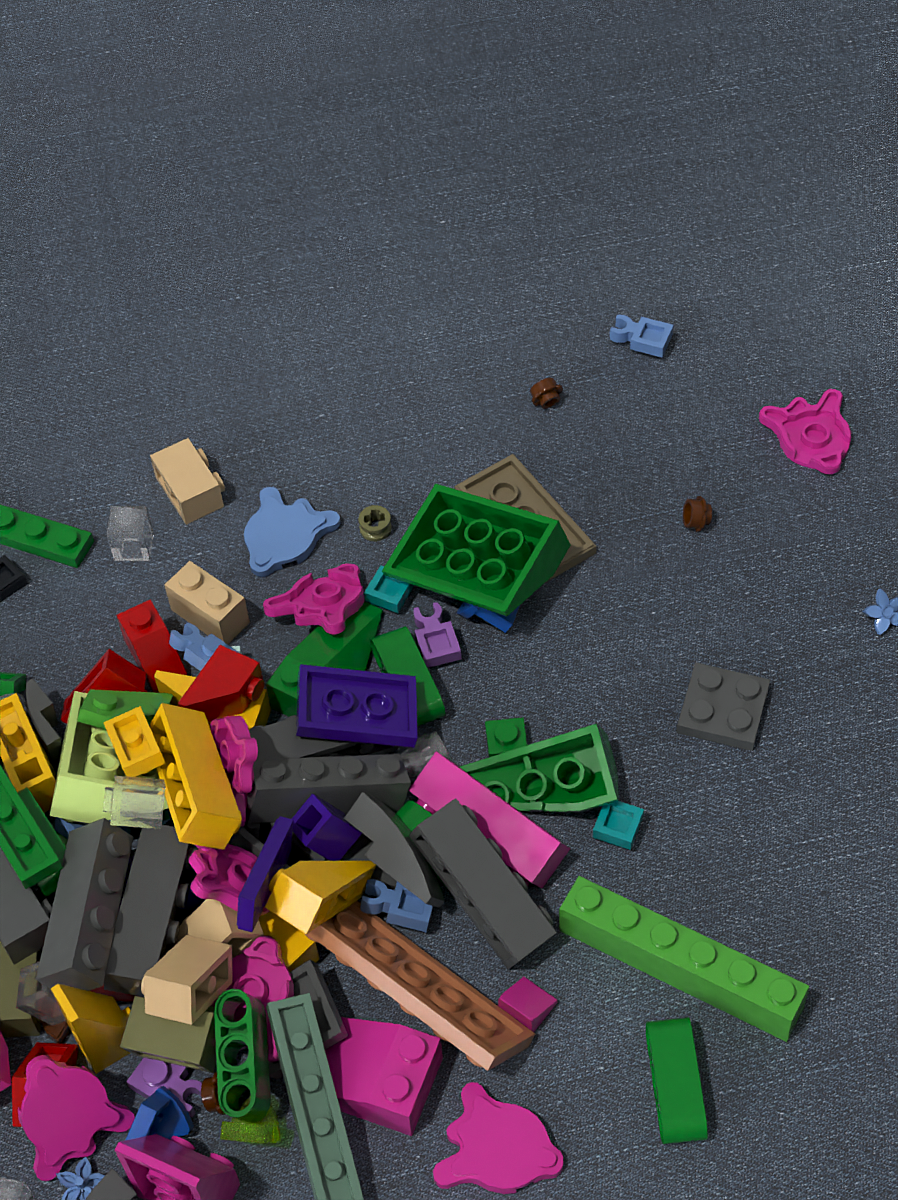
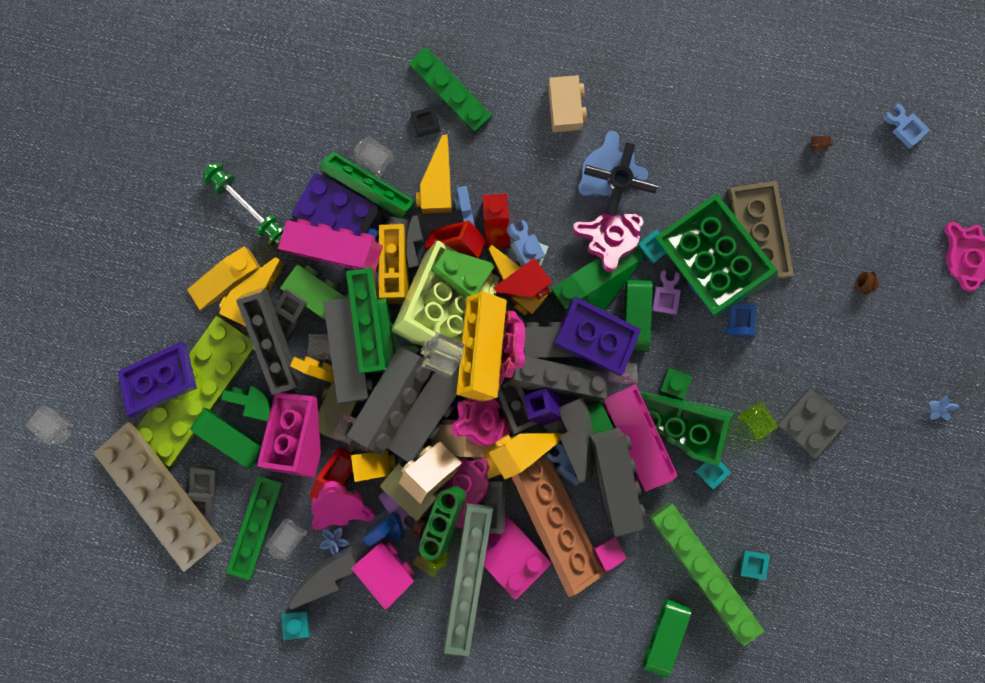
camera: 20 degrees right, 30 degrees up
yellow plate [103,706,166,780] -> none
clear brick [107,506,154,561] -> none
tan brick [164,561,250,644] -> none
dark purple tile [237,816,294,932] -> none
olive bush [358,505,392,542] -> none
dark pink tile [433,1082,564,1194] -> none
none -> yellow slope [416,135,452,214]
none -> medium blue plate [453,186,475,227]
none -> black bar [584,143,658,216]
none -> blue tile [726,304,757,337]
none -> clear neon green tile [737,400,779,440]
none -> teal plate [739,549,770,581]

